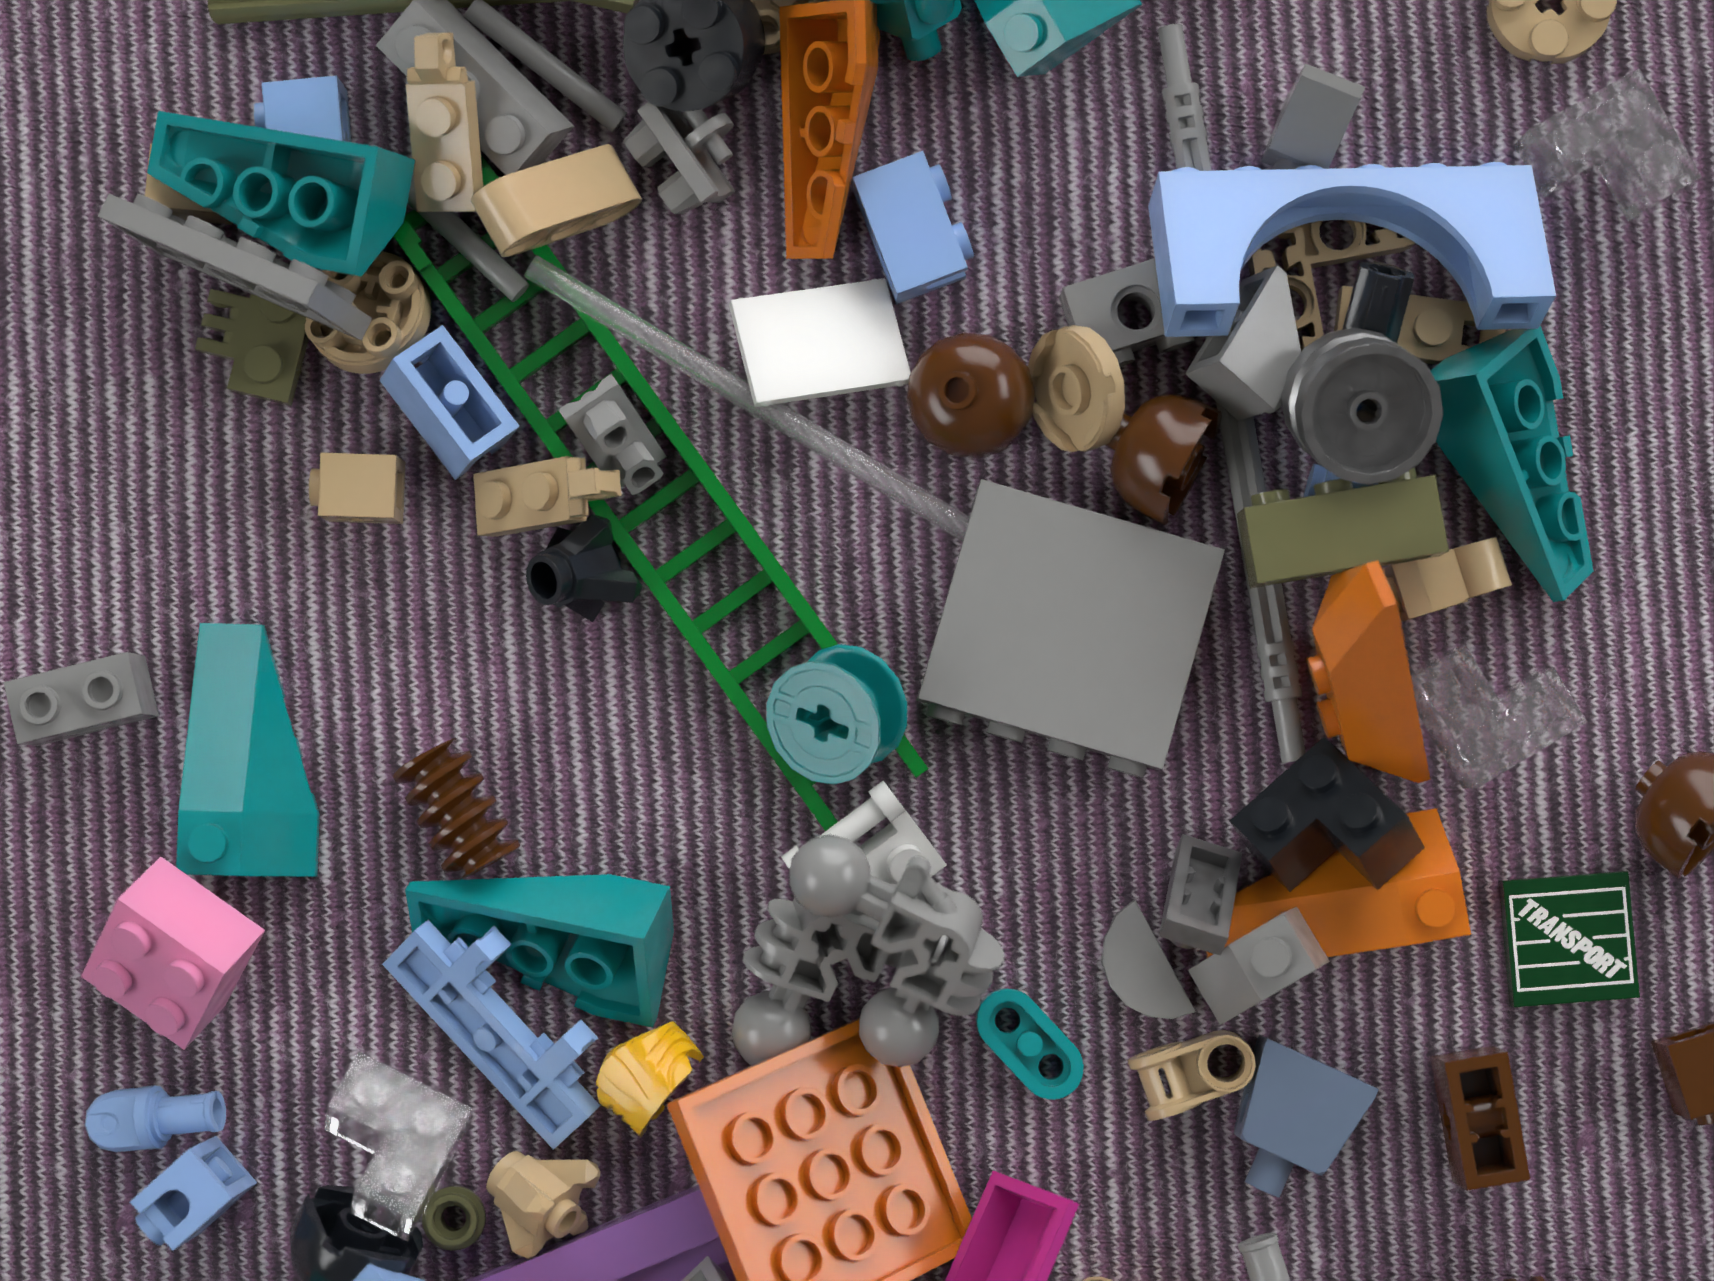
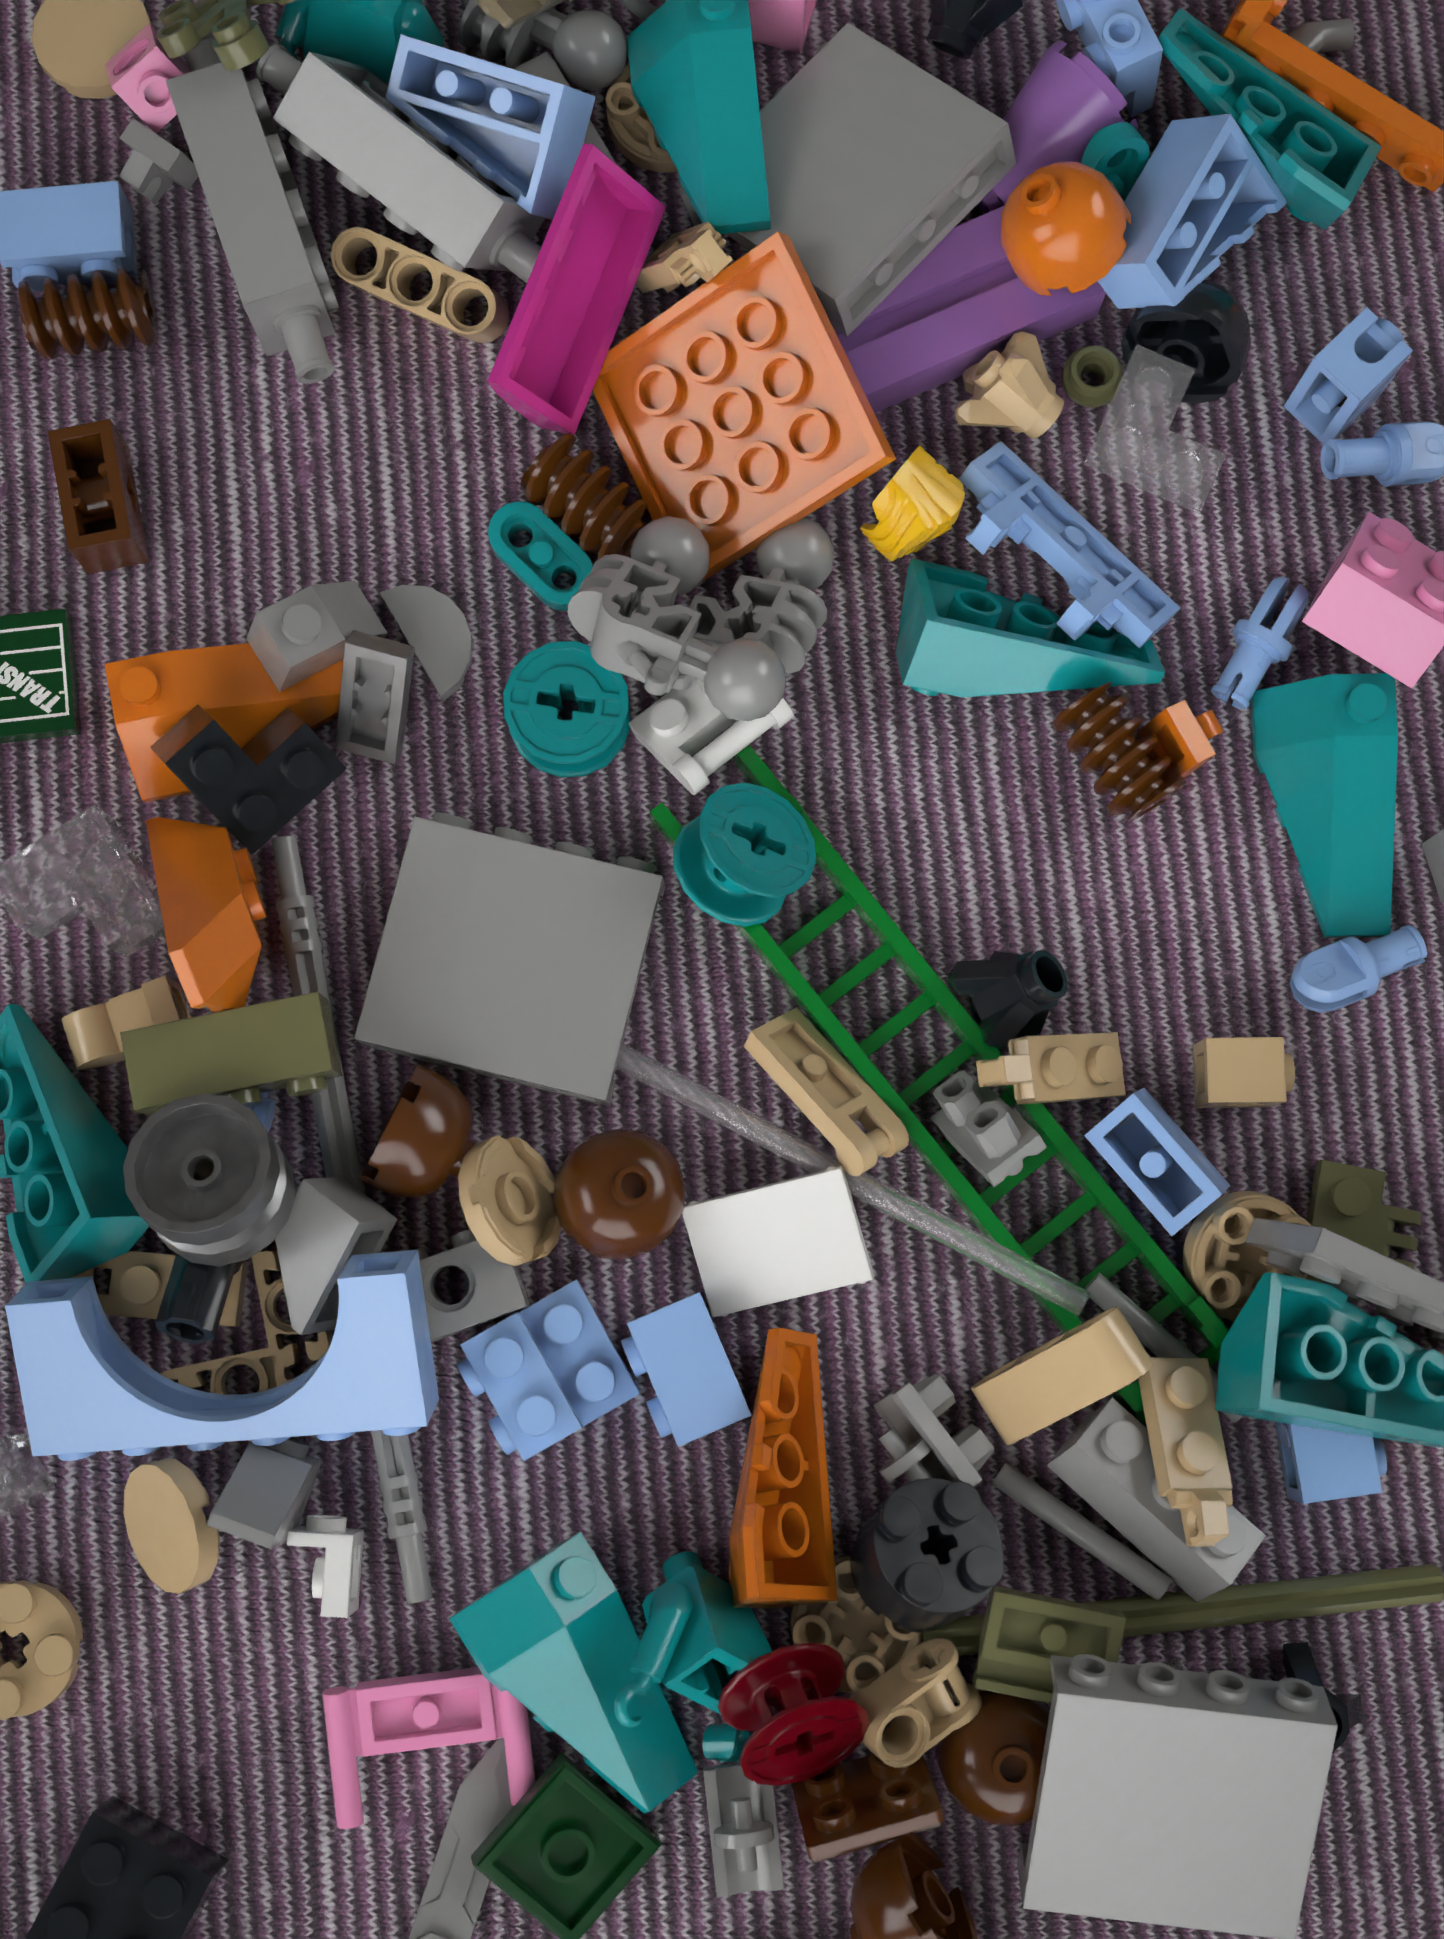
camera: 175 degrees right, 5 degrees down
tan piece [1127,1030,1256,1121] -> none
sand blue torso [1234,1034,1379,1198] -> none
none -> tan tile [123,1458,220,1594]
none -> white bracket [287,1515,364,1618]
none -> light blue plate [457,1279,641,1461]
none -> teal piece [503,641,631,778]
none -> reddish brown piece [520,432,651,559]
none -> tan plate [744,1007,909,1176]
none -> orange tile [1136,700,1224,781]
none -> light blue arm [1211,577,1309,710]
none -> light blue arm [1290,925,1427,1013]

